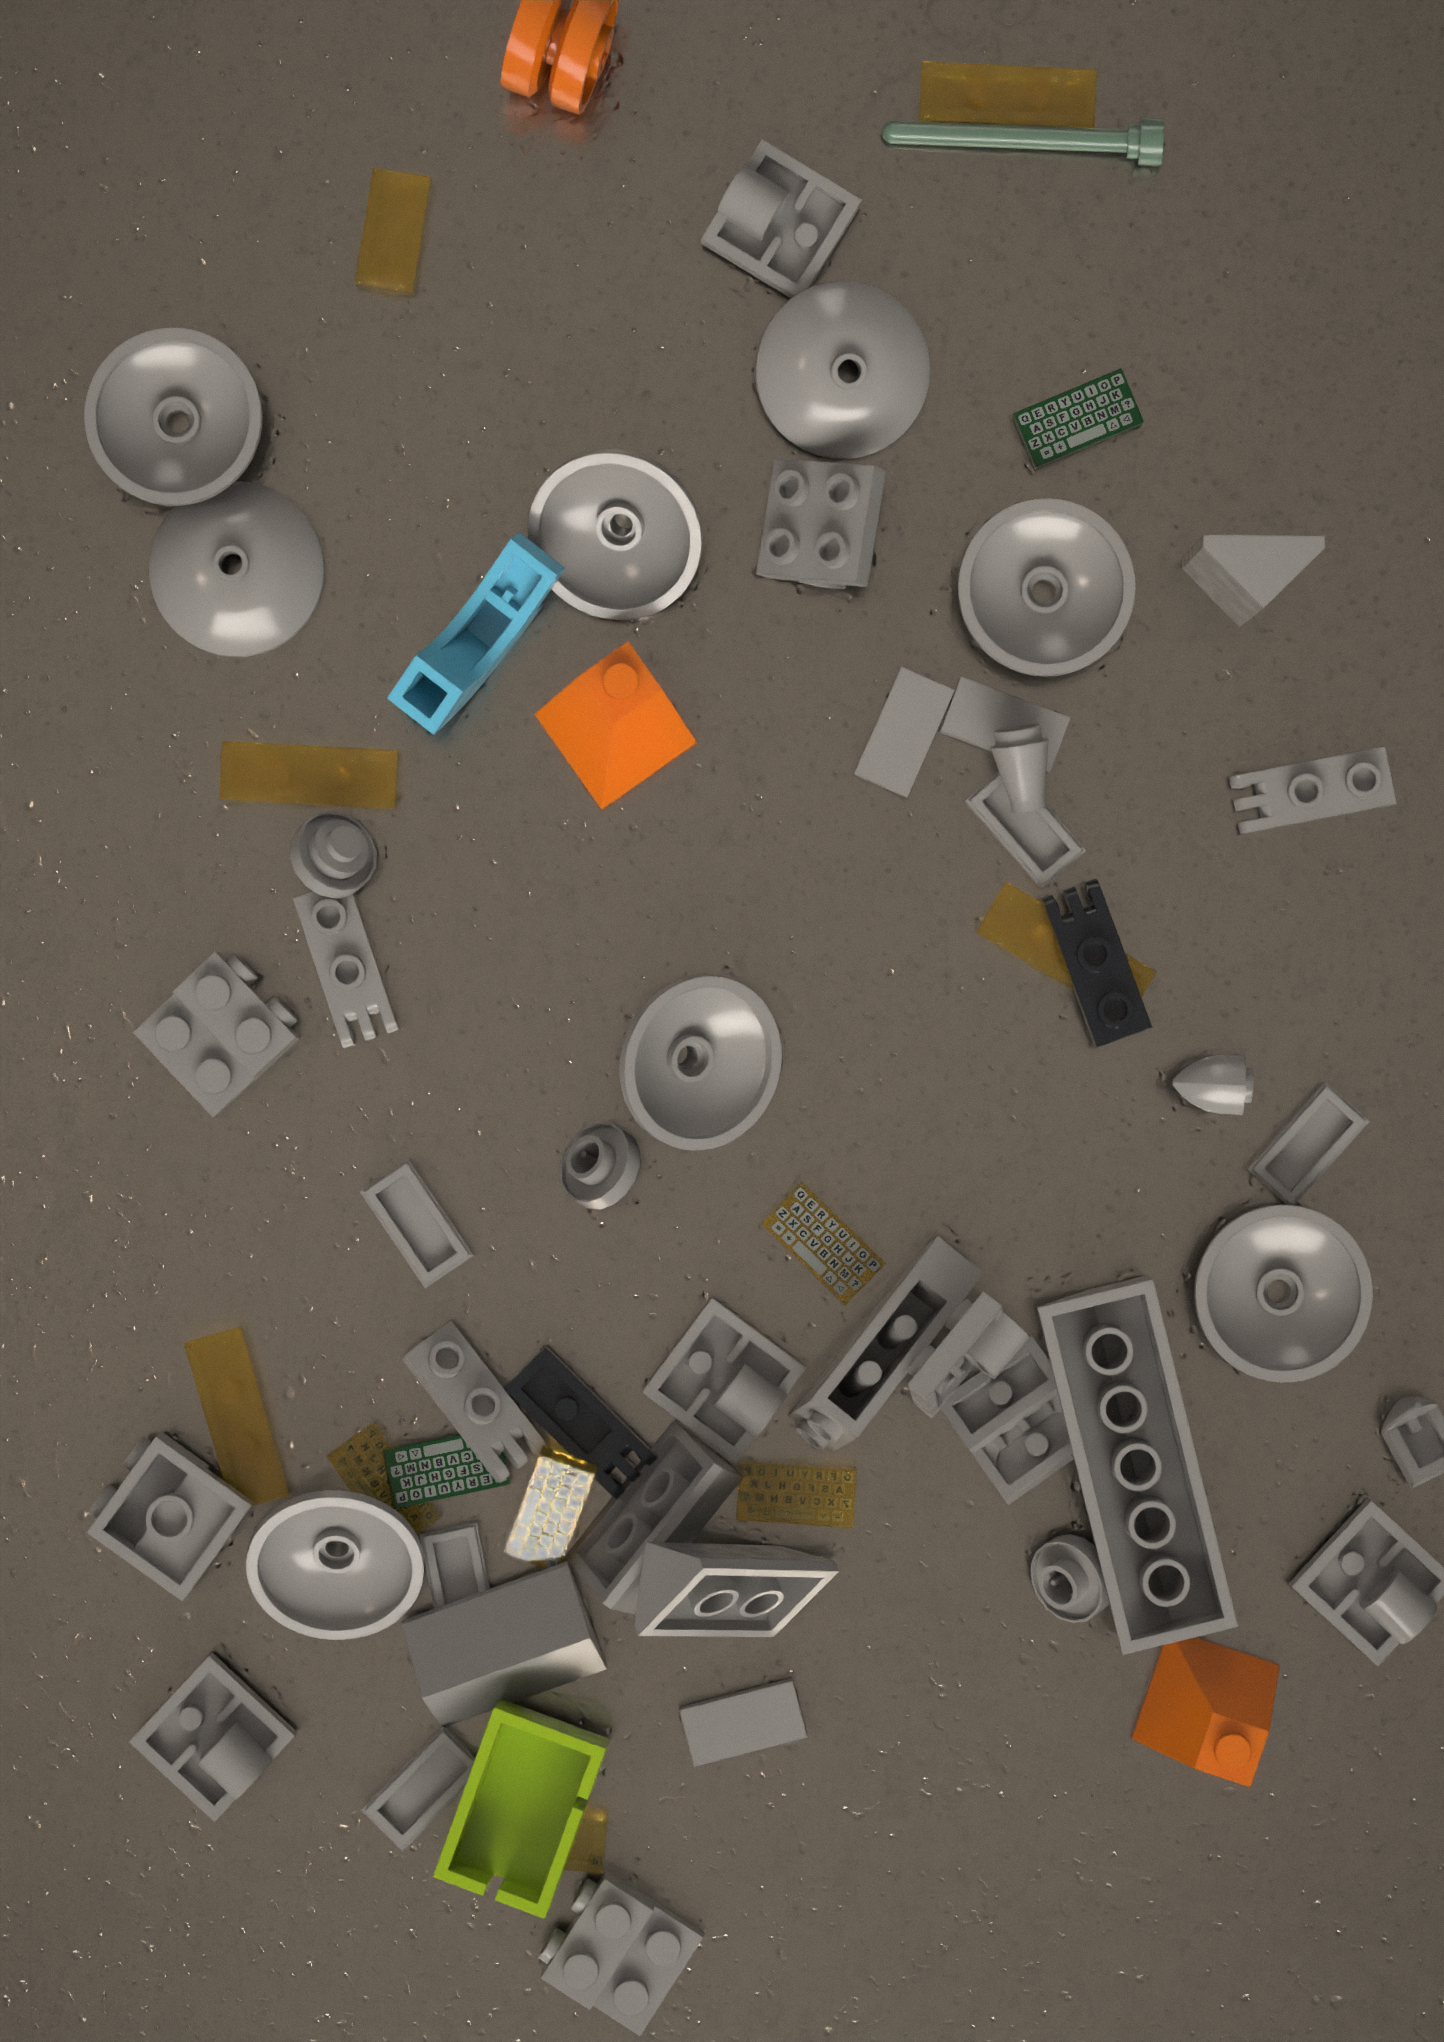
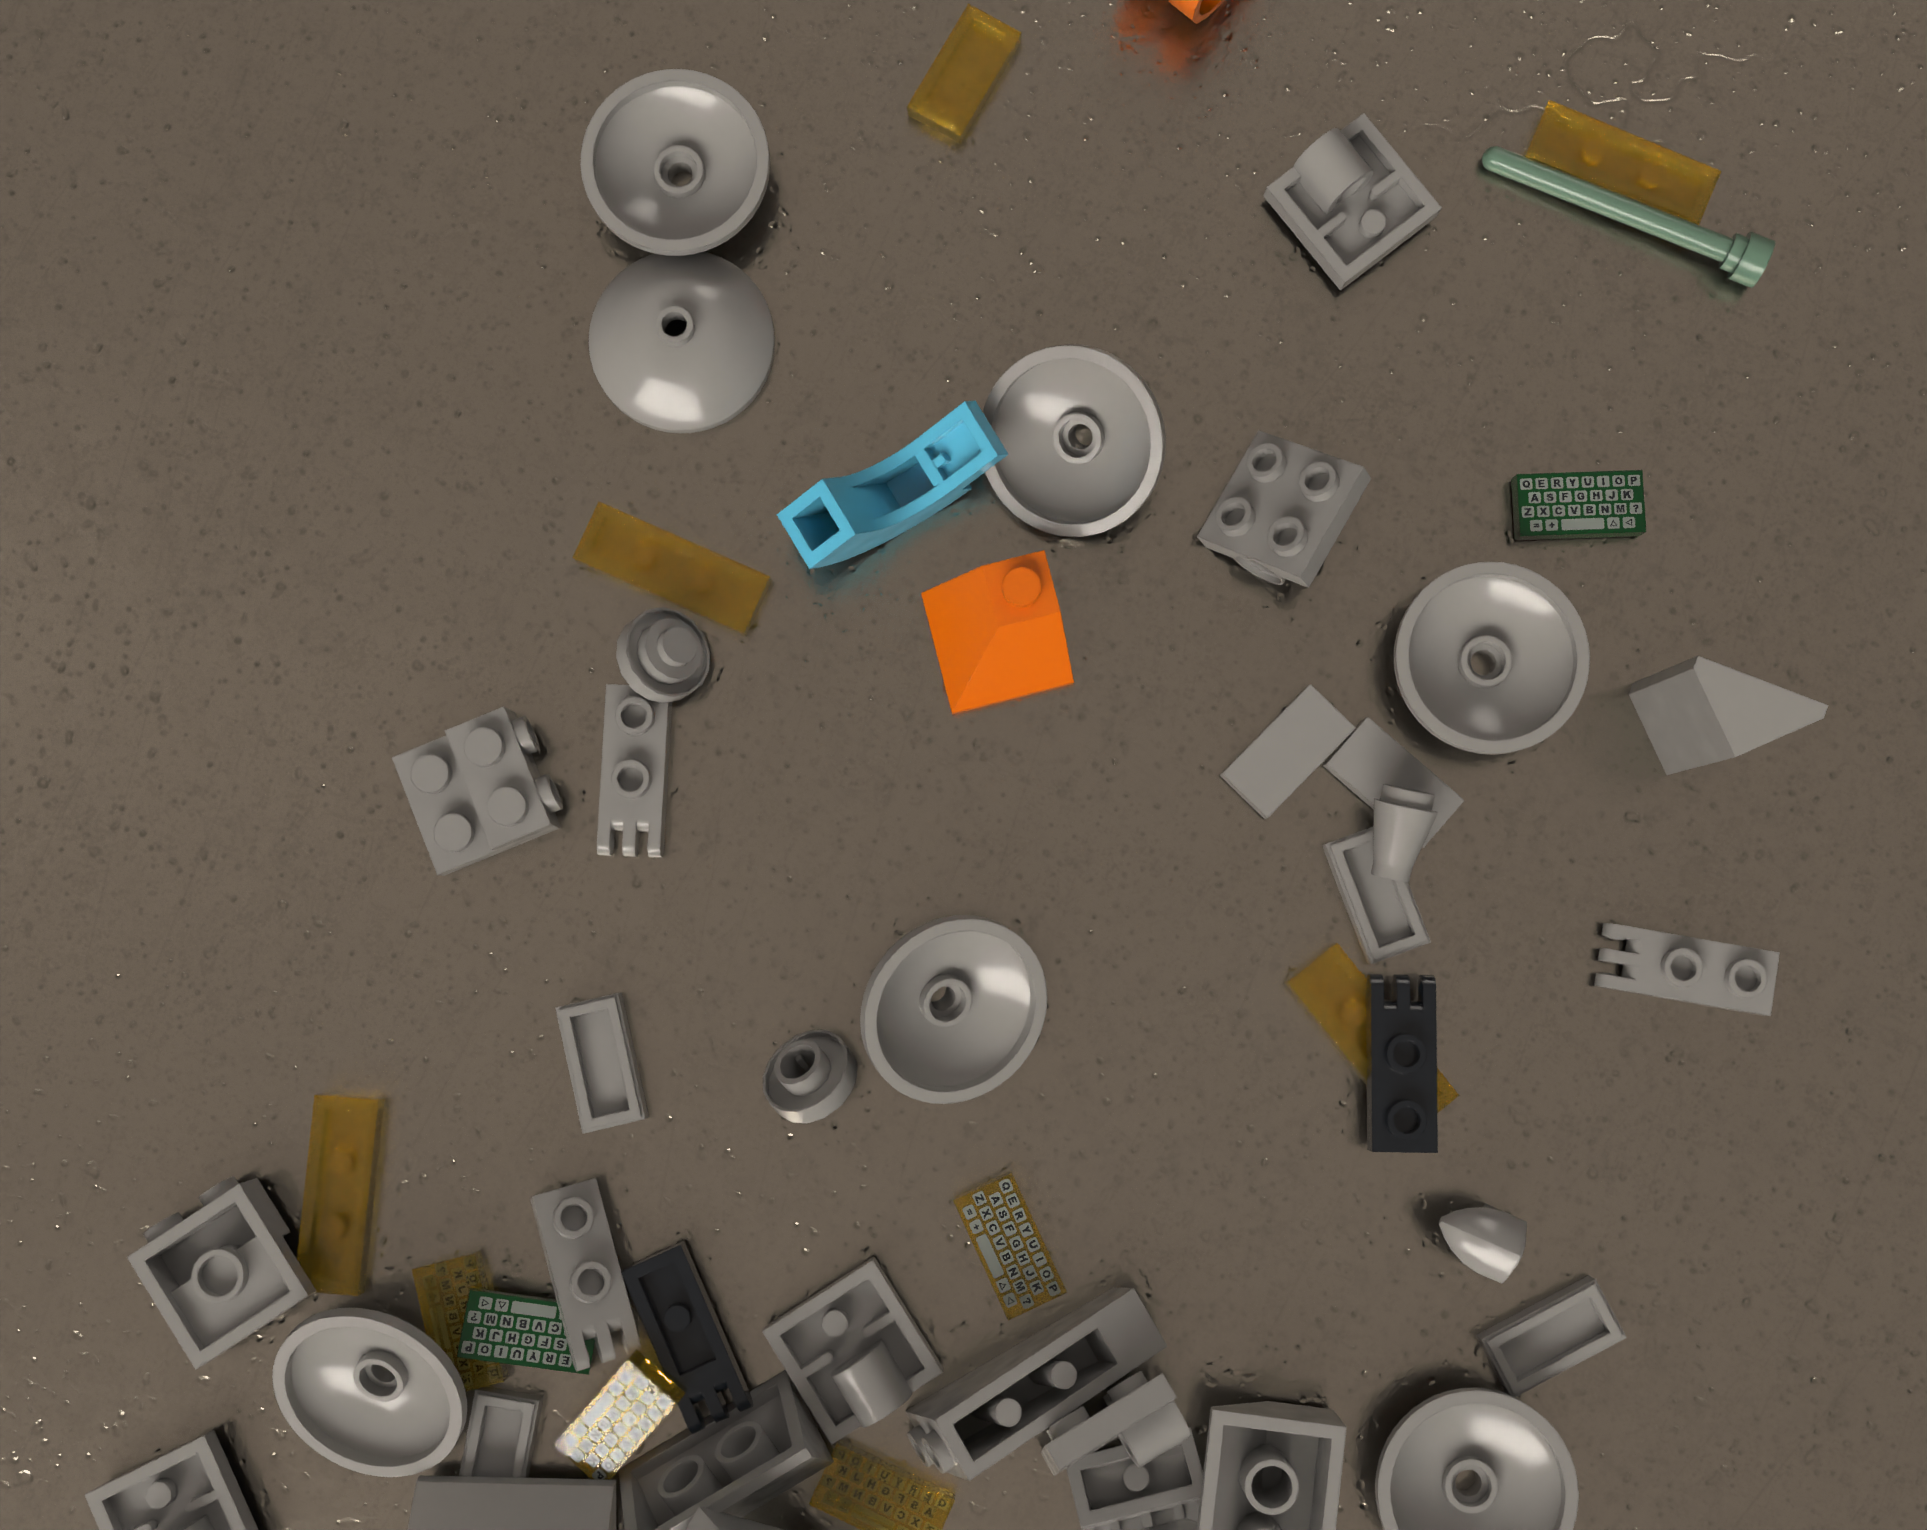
camera: 25 degrees right, 5 degrees down
light grey dish [755,281,930,459] -> none

